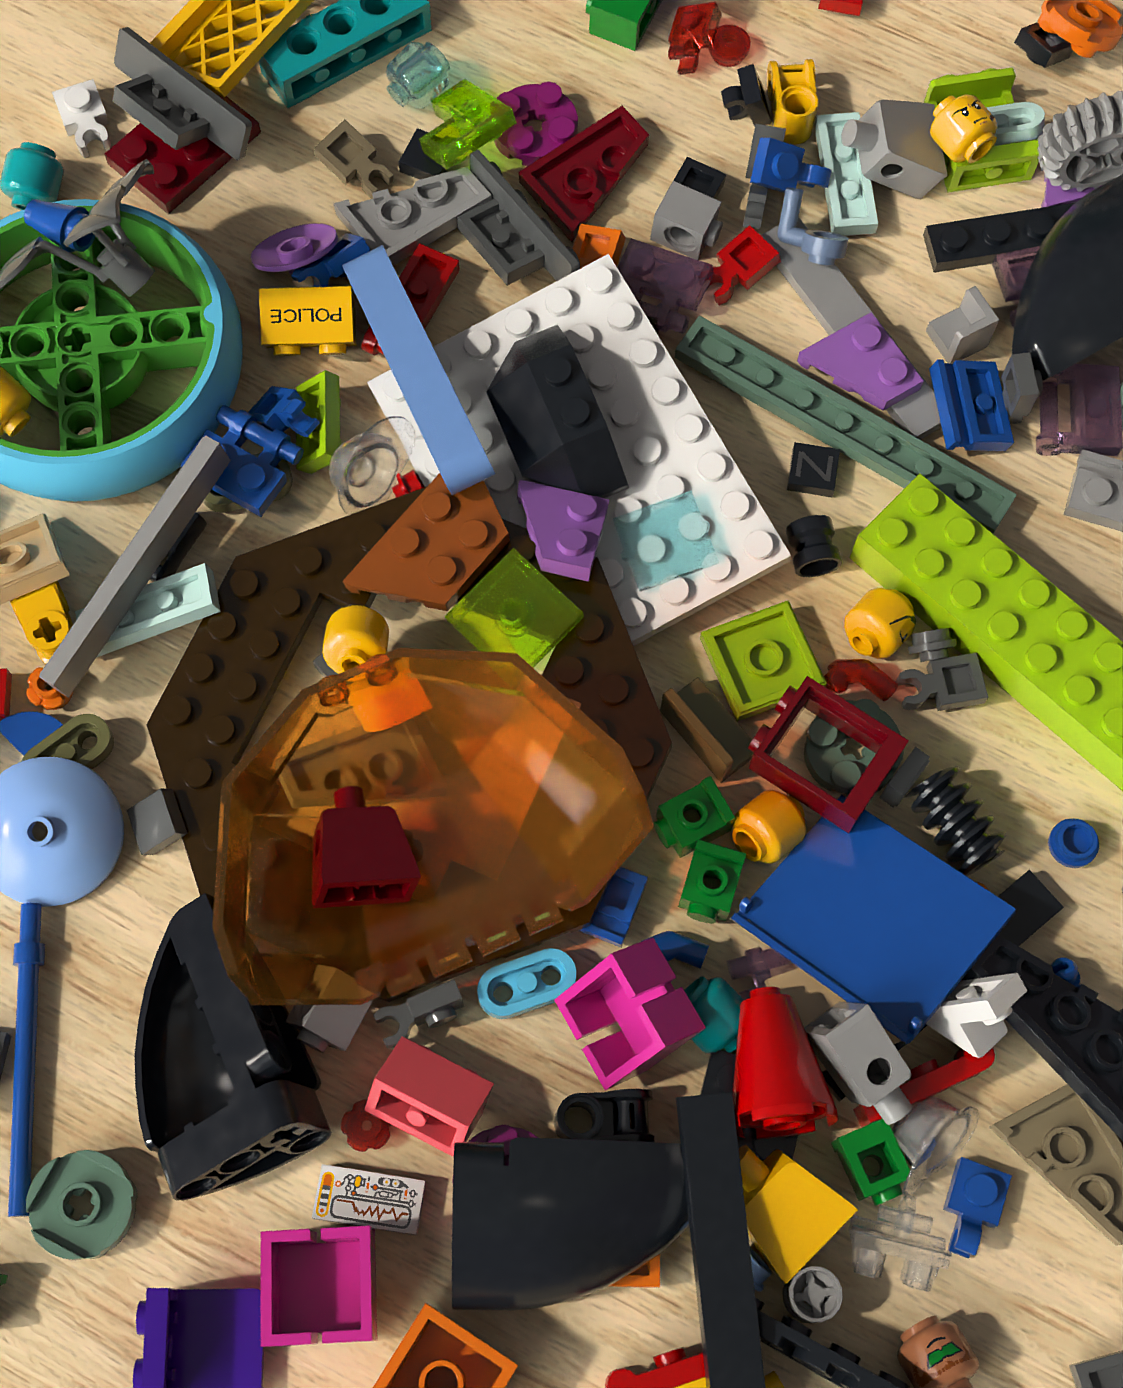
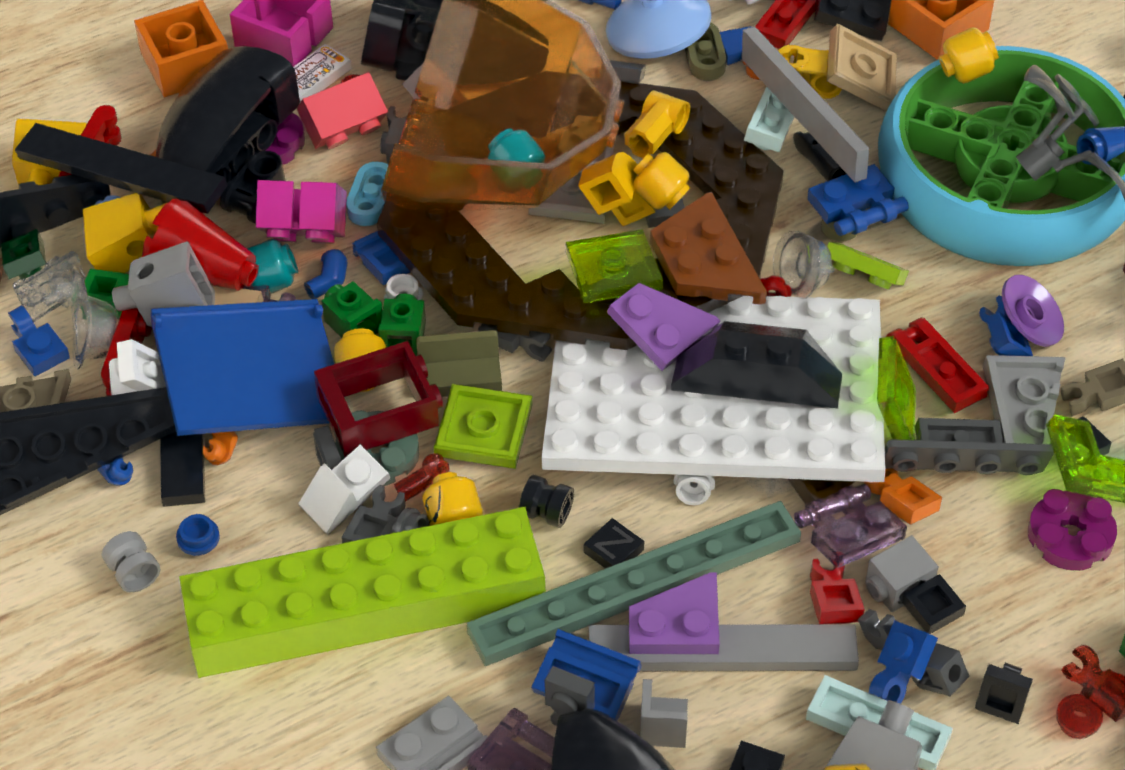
camera: 125 degrees right, 20 degrees down
blue plate [248,386,320,437] -> none
yellow brick [259,286,357,356] -> none
dark red torso [312,786,421,909] -> none
medium blue beam [342,245,495,496] -> none
dark red wing [519,105,649,242] -> none
clear light blue piece [613,491,719,592] -> none
yellow piece [767,59,818,145] -> none
sand blue plate [777,187,849,265] -> none
light grey wheel [783,1266,843,1323] -> none
black piece [905,766,1007,876] -> none
none -> dark green plate [1,229,46,279]
none -> white slope [298,445,390,535]
none -> white plate [384,274,423,300]
none -> teal head [488,128,545,187]
none -> yellow piece [625,90,690,158]
none -> clear neon green plate [877,336,916,440]

